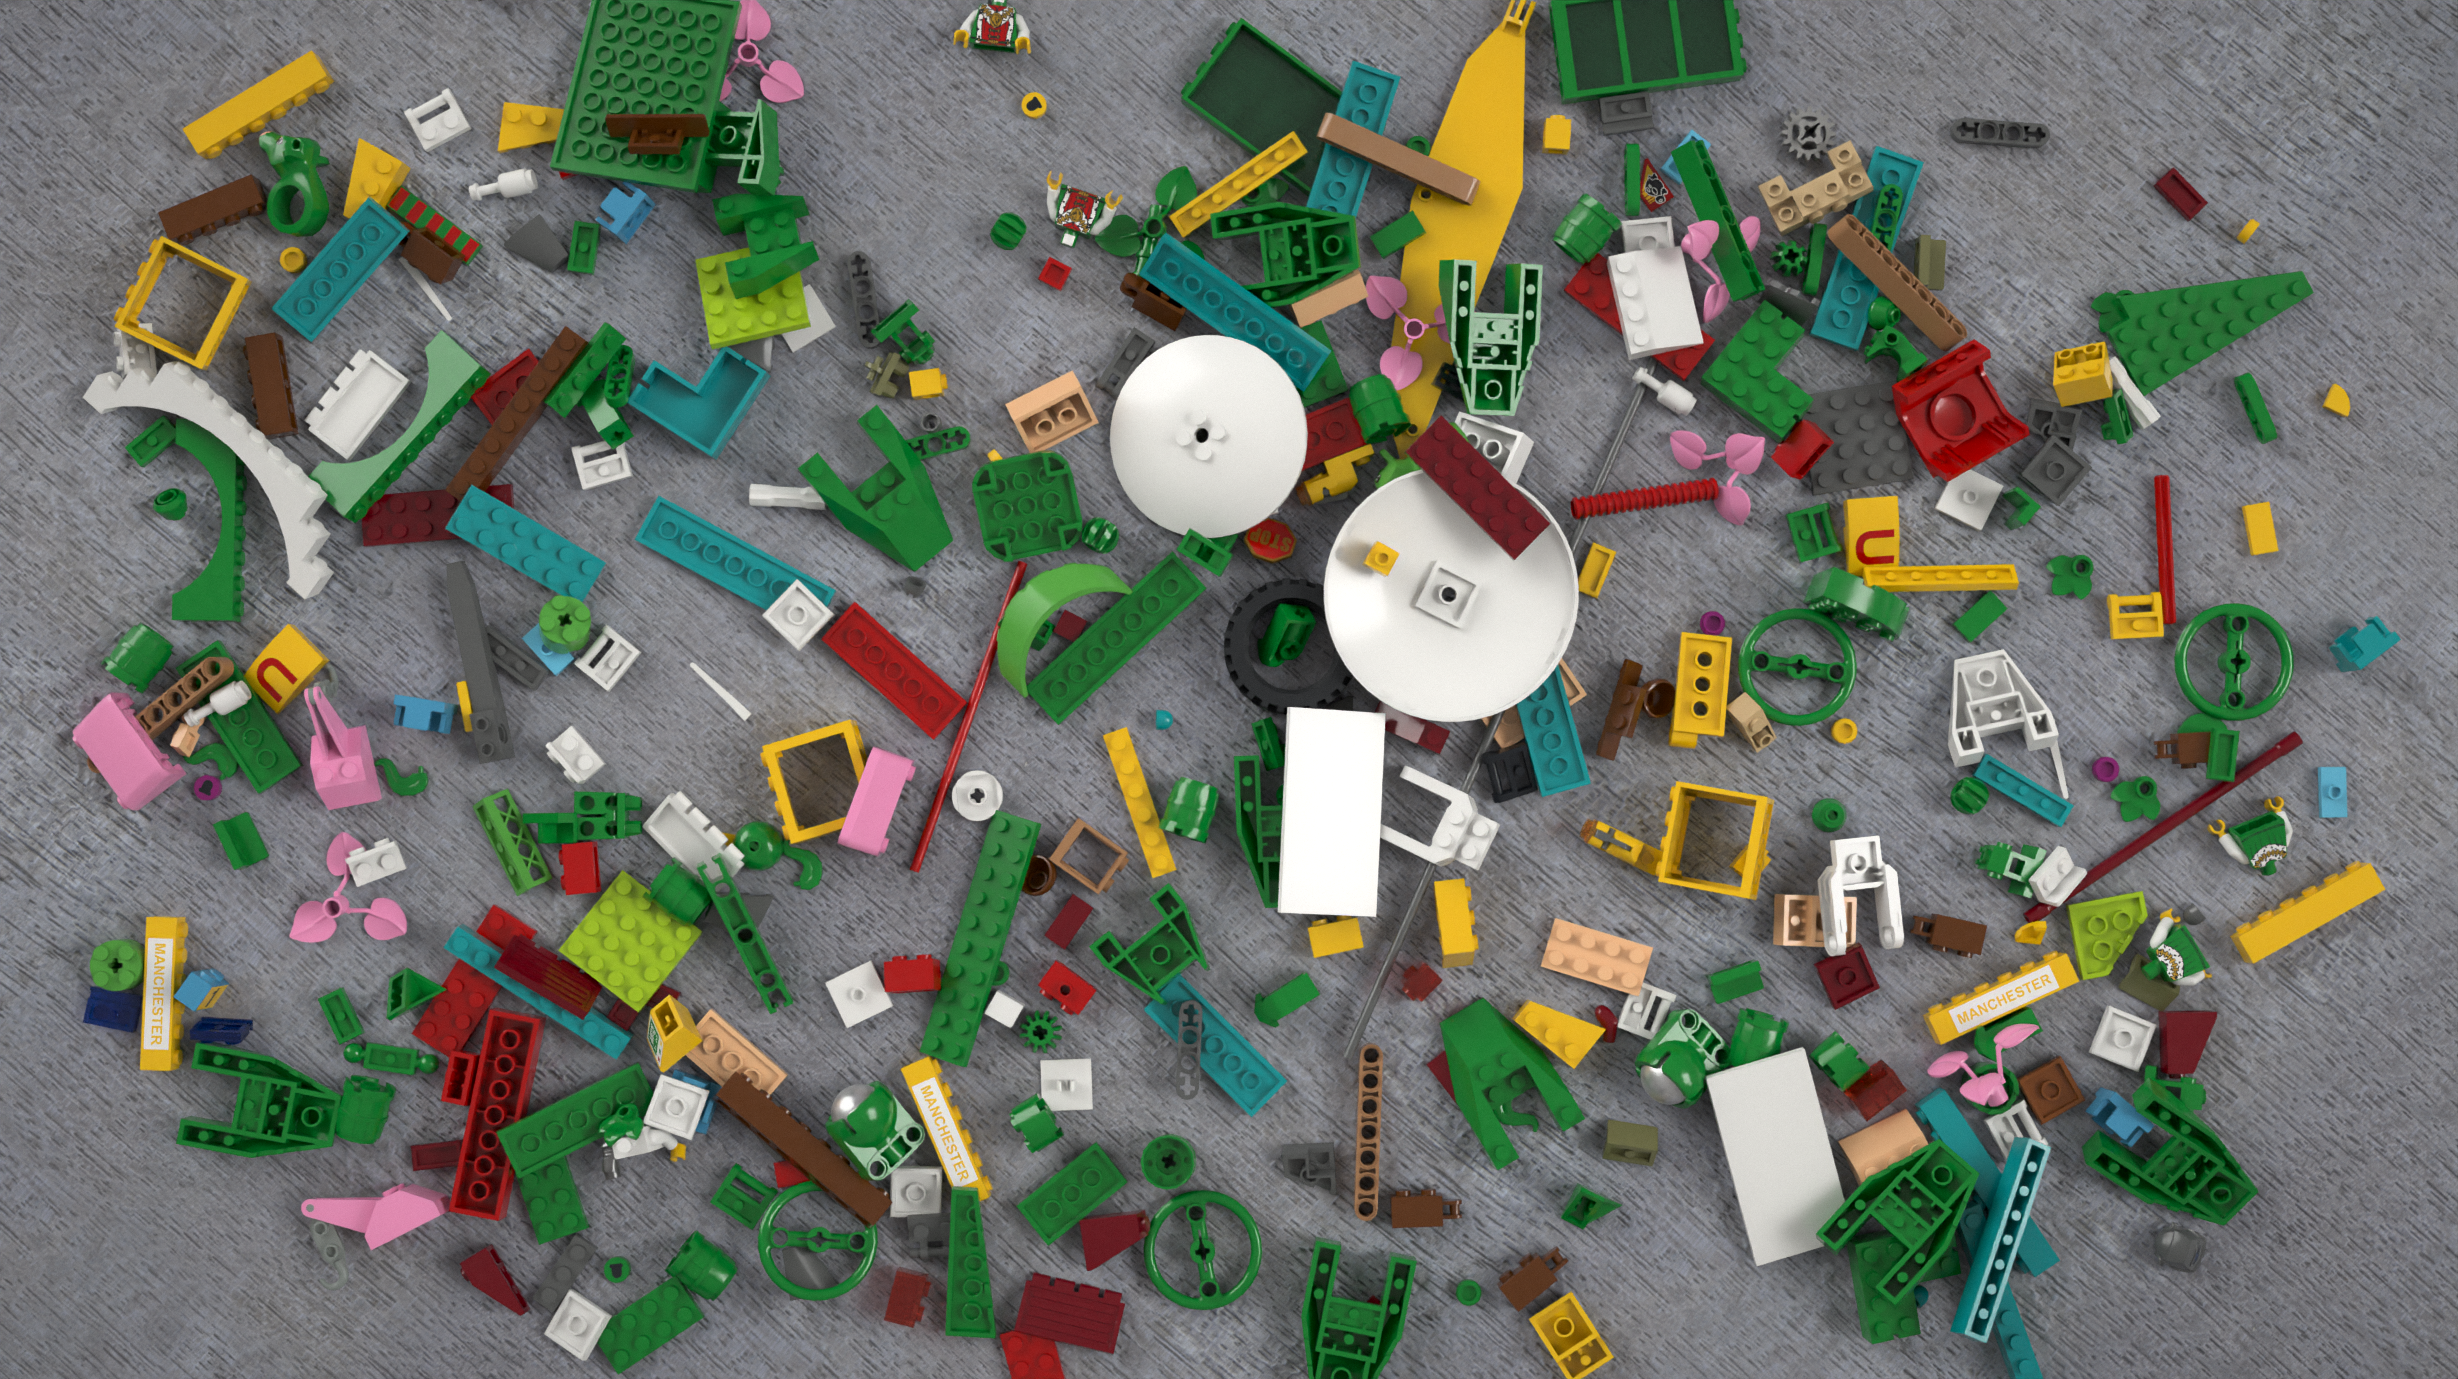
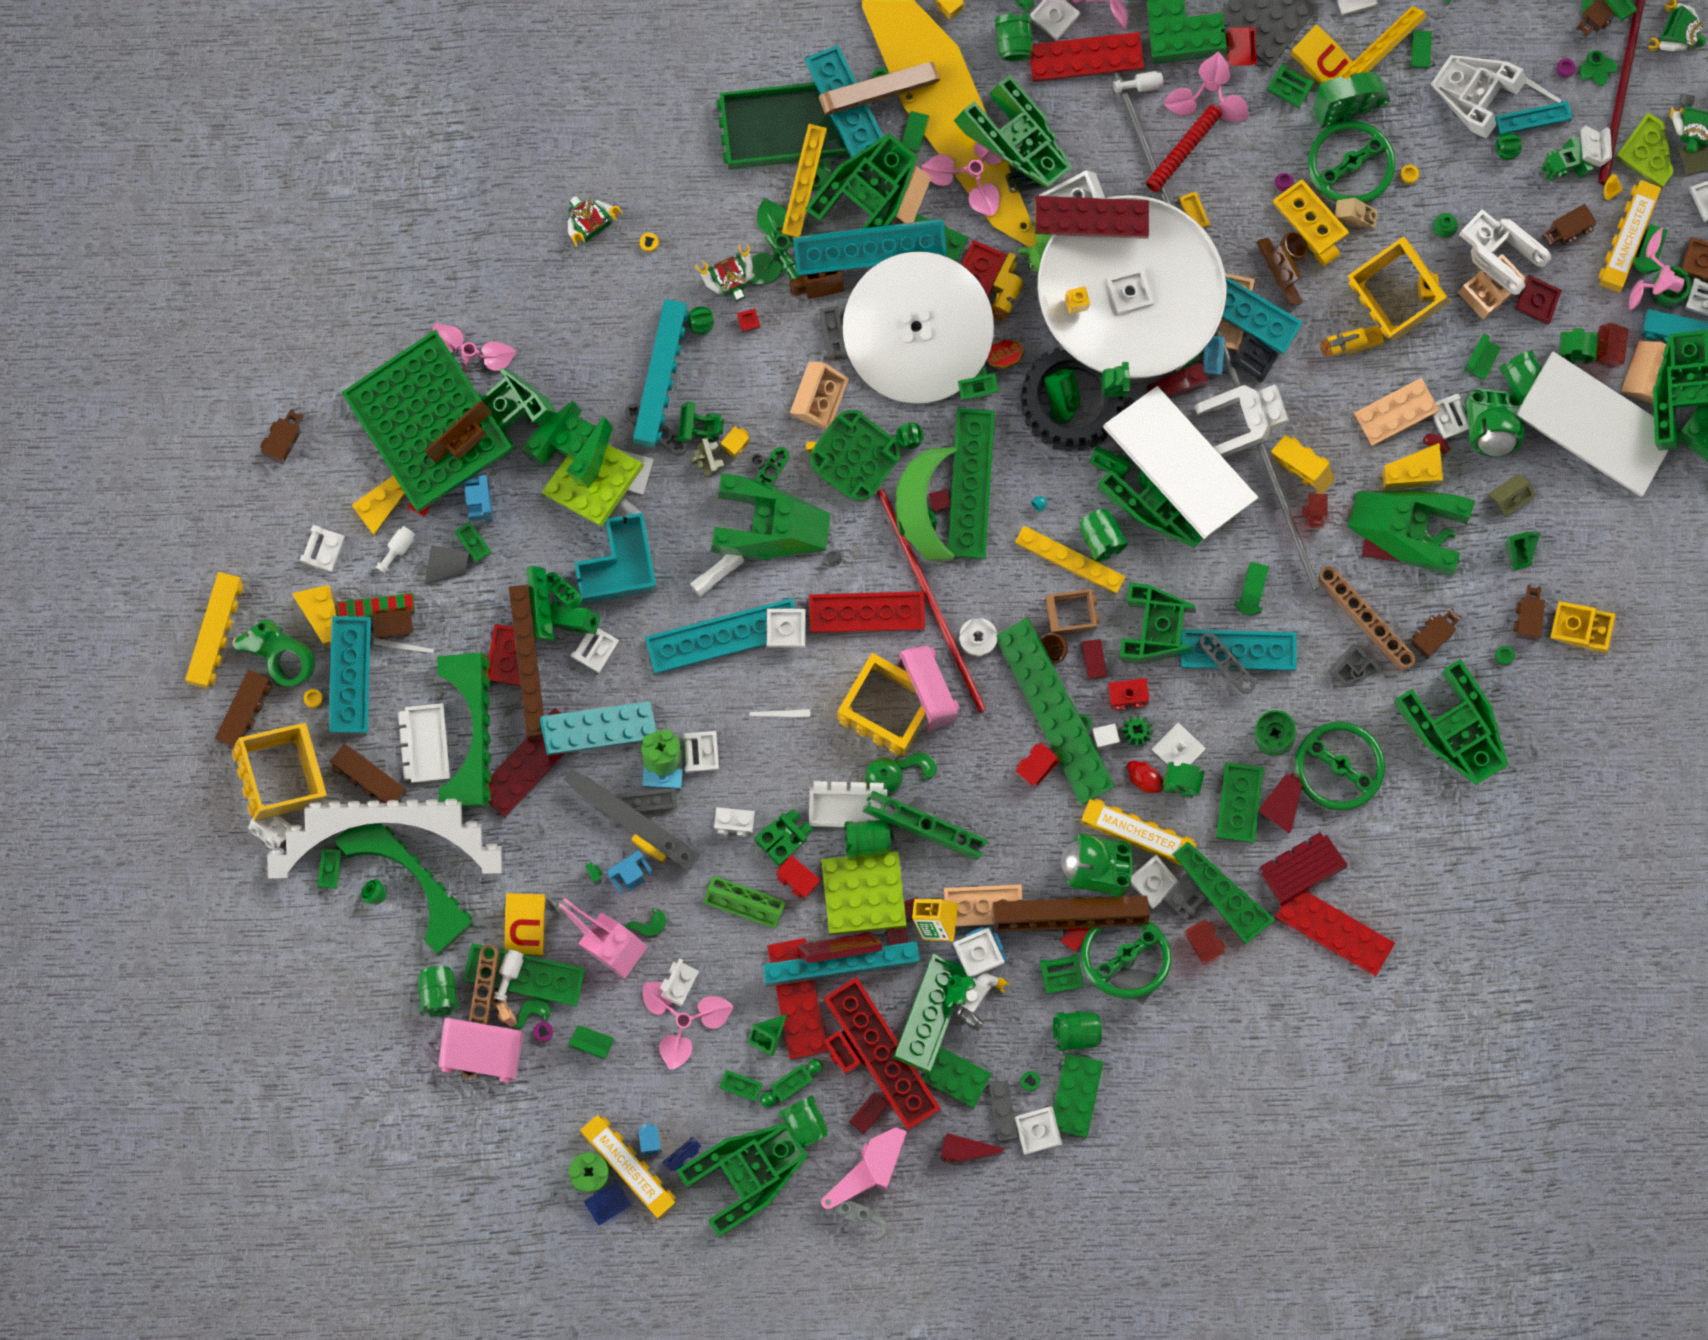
camera: 45 degrees left, 10 degrees down
green panel [523,813,577,844] -> none
white plate [825,960,894,1028] -> none
yellow brick [1307,915,1364,958] -> none
green piece [1349,374,1411,444] -> none
white slope [1607,246,1704,360] -> none
none -> green plate [585,862,603,885]
none -> teal brick [633,299,689,449]
none -> green piece [1101,362,1130,397]
none -> red arm [1127,760,1163,793]
none -> medium azure plate [1203,336,1225,375]

